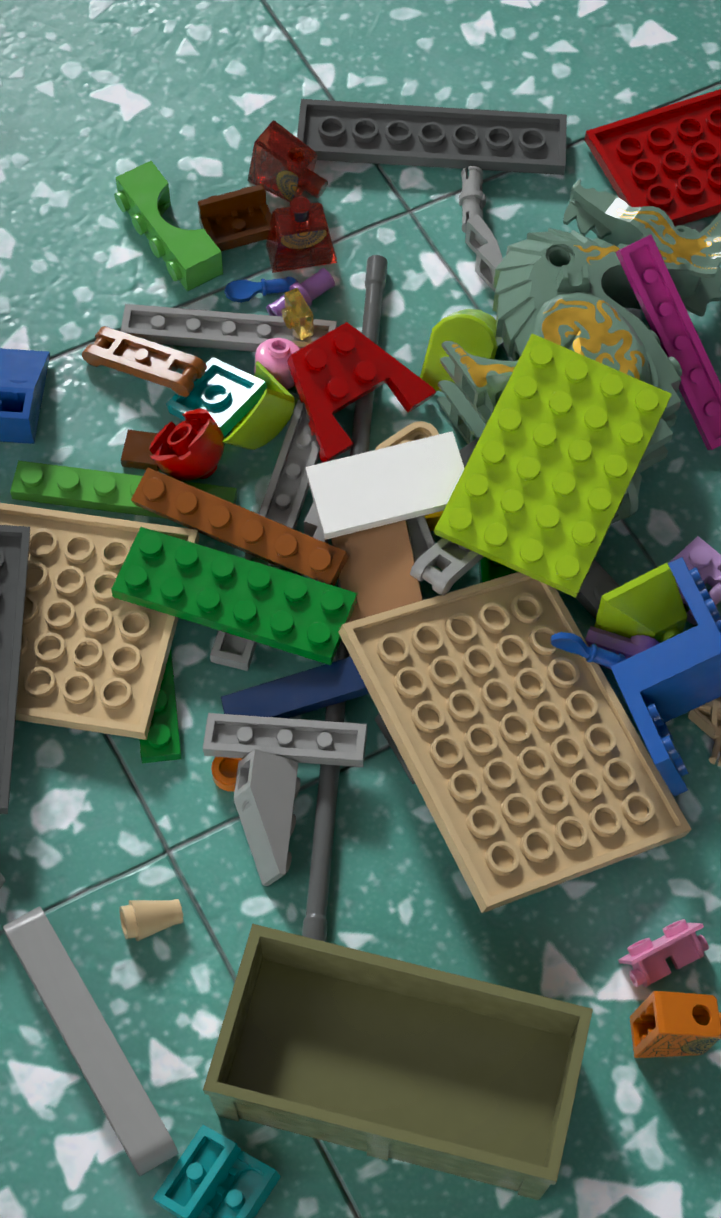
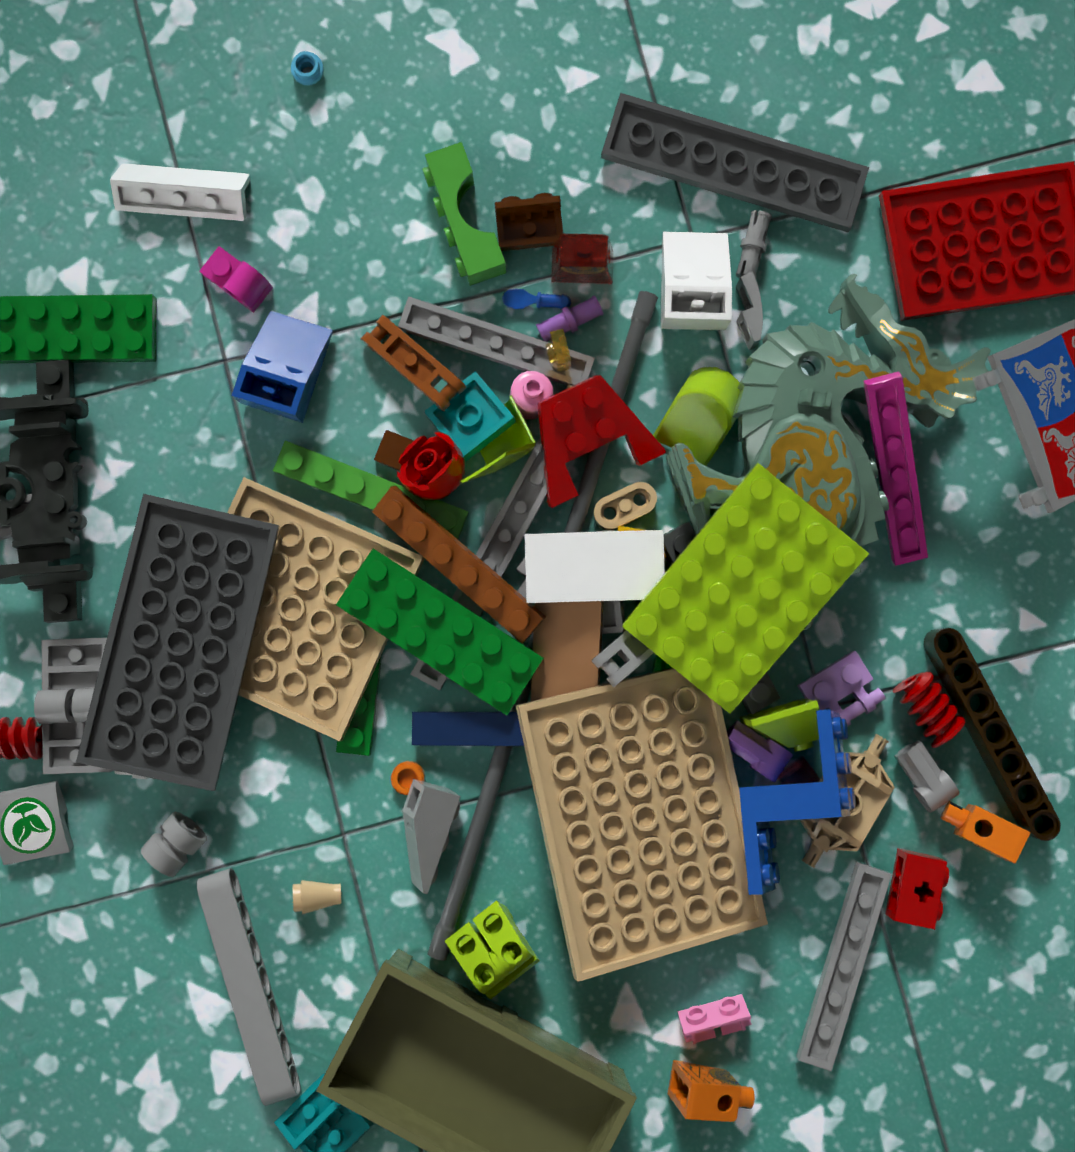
camera: 15 degrees right, 25 degrees up
light grey plate [203,713,368,767] -> none
clear red torso [247,120,328,203] -> none
blue piece [551,632,626,668] -> none
none -> lime hips [445,900,540,999]
none -> white slope [661,232,732,330]

